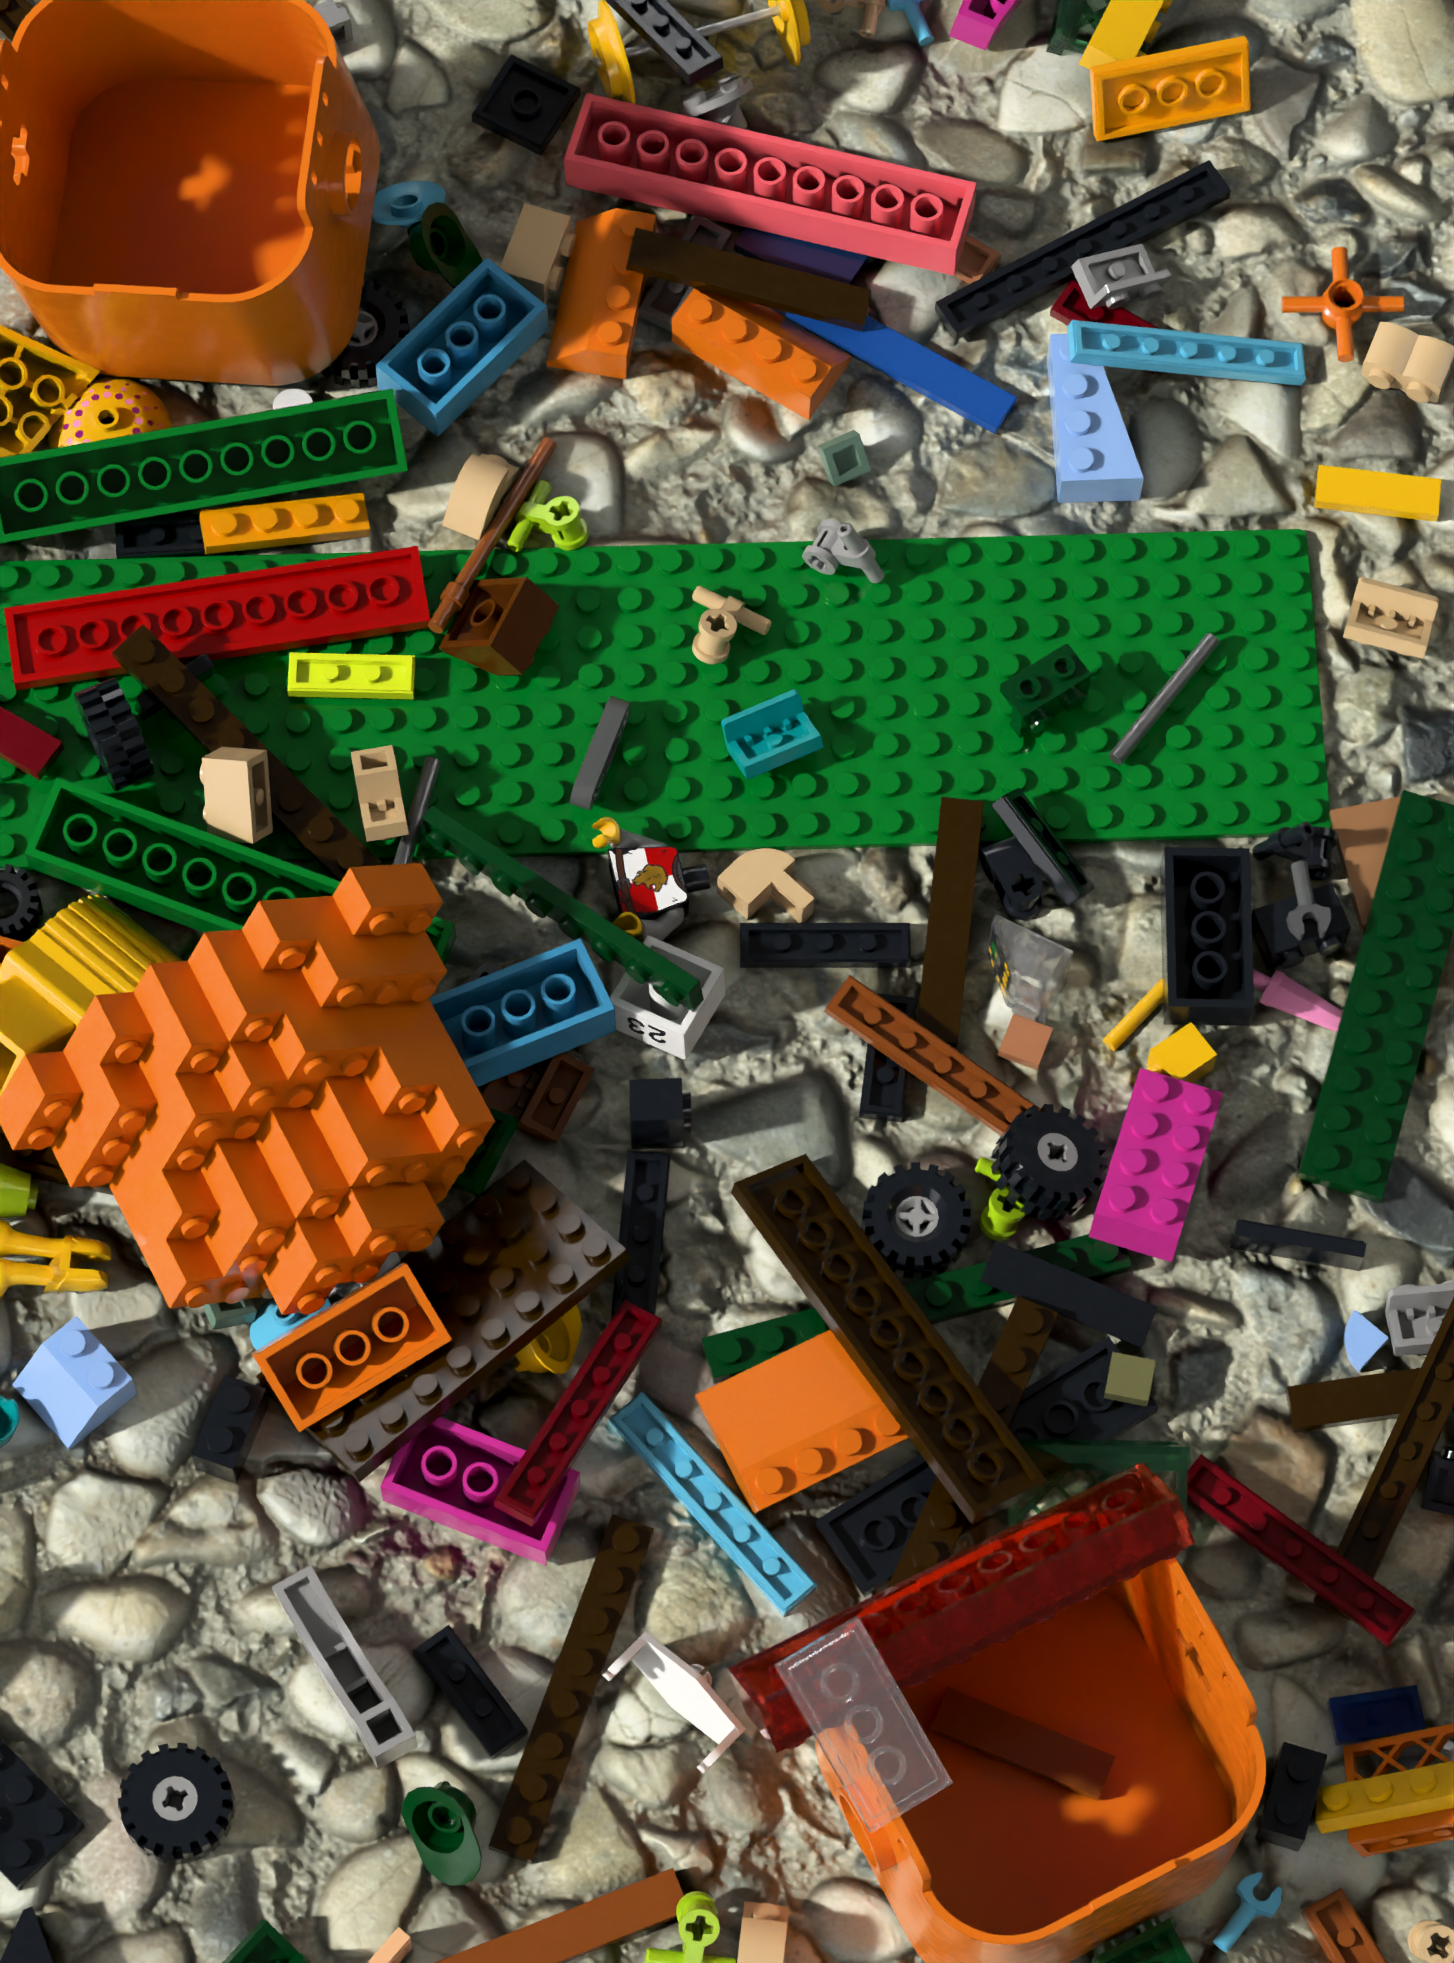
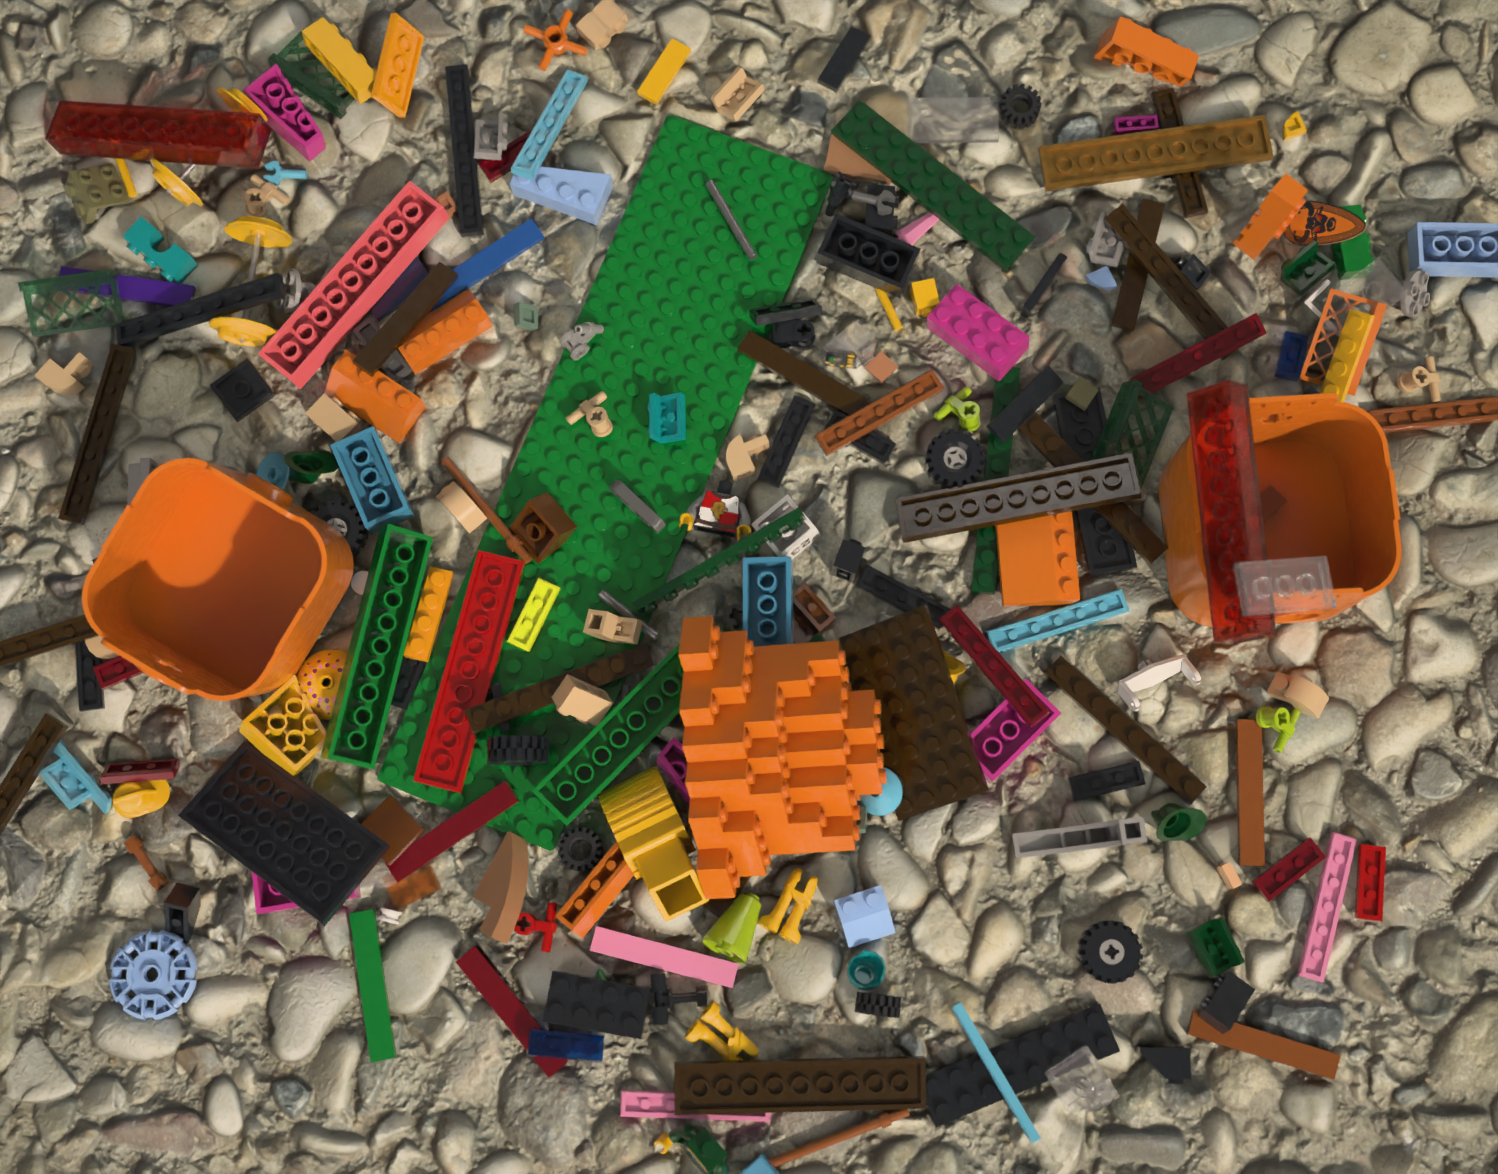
camera: 60 degrees left, 10 degrees up
black brick [191,1374,269,1484] -> none
orange slope [251,1262,452,1432] -> none
lime piece [507,480,589,552] -> none
black wheel [991,1104,1108,1220] -> none
dark green bracket [1000,644,1092,738] -> none

